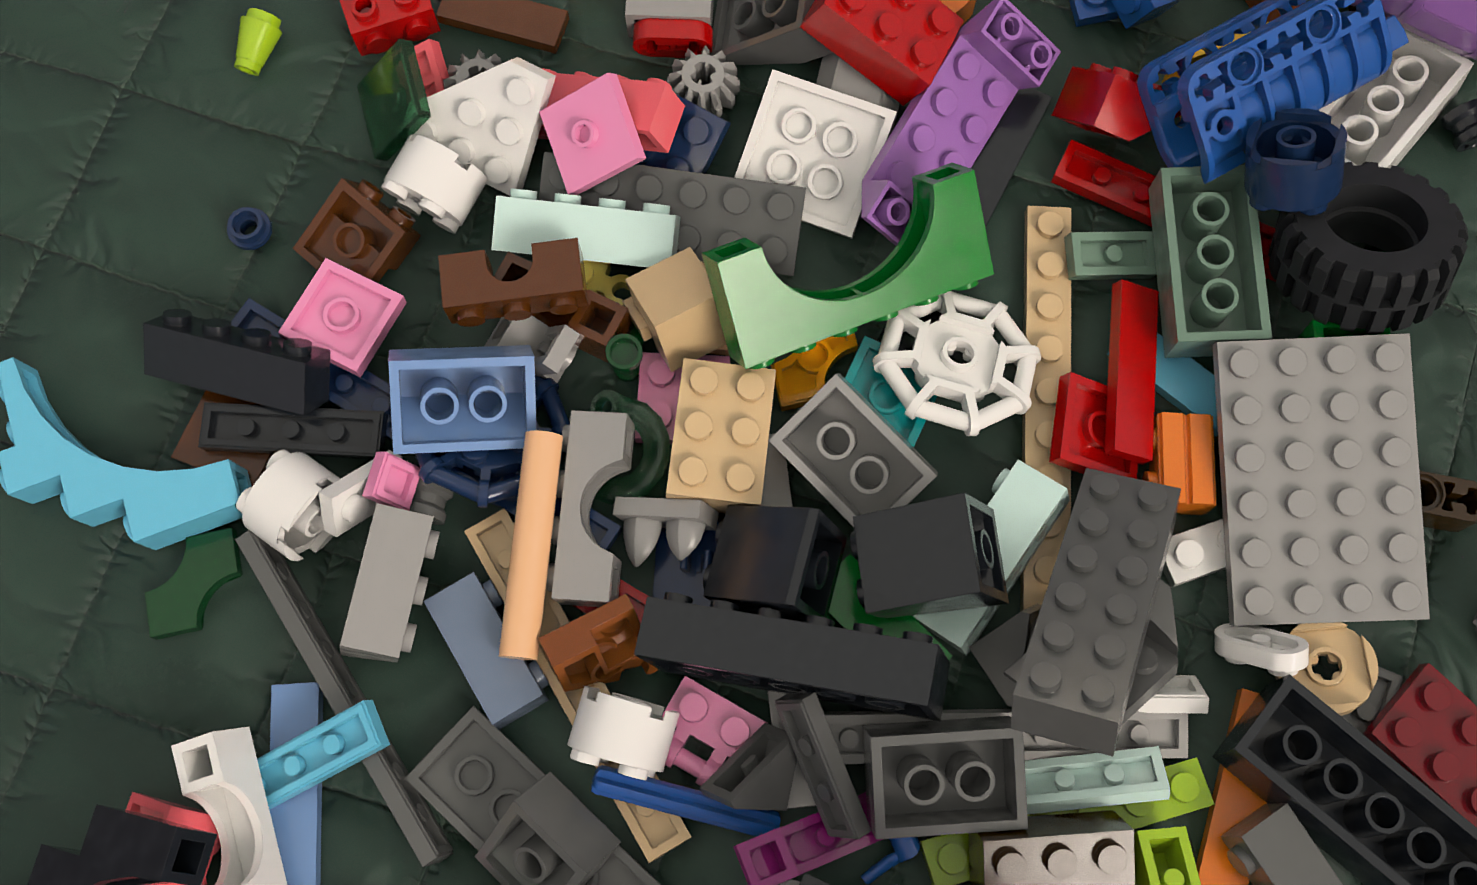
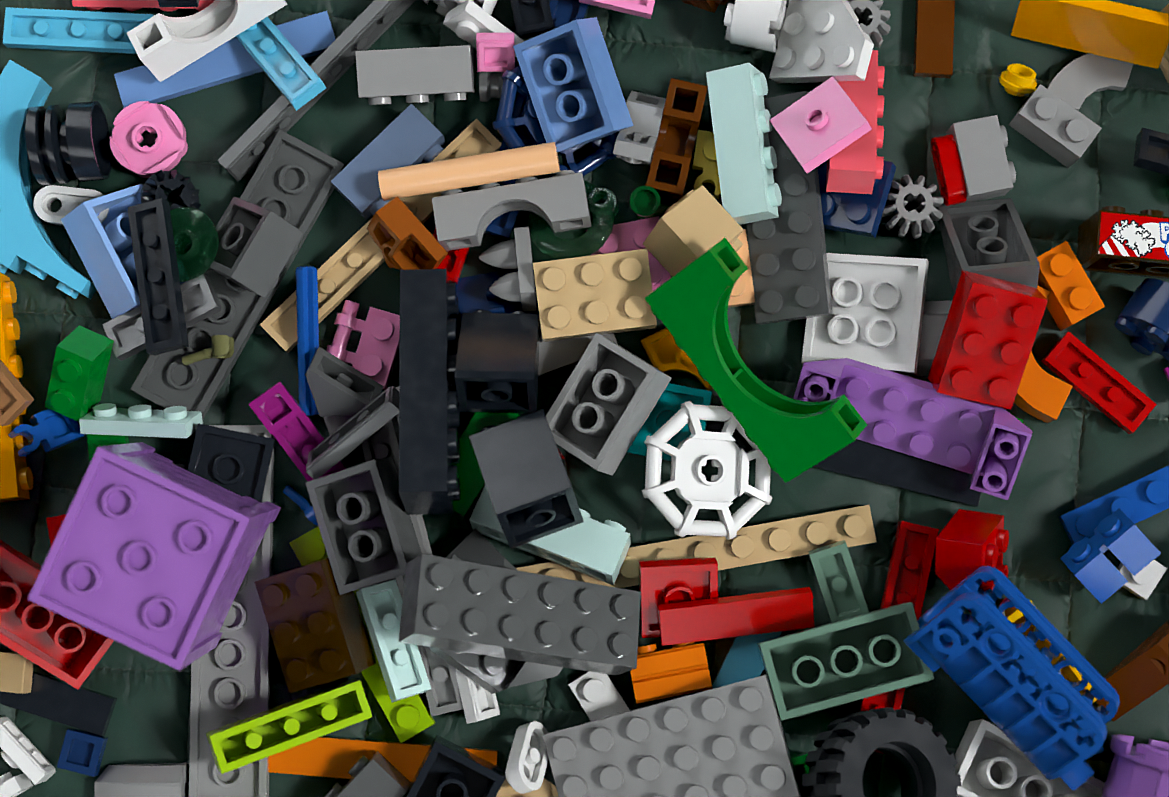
camera: 75 degrees right, 10 degrees up
reddish brown arch [438,238,589,327] -> none
white brick [567,686,680,780] -> none
dark blue brick [1244,108,1347,215] -> none

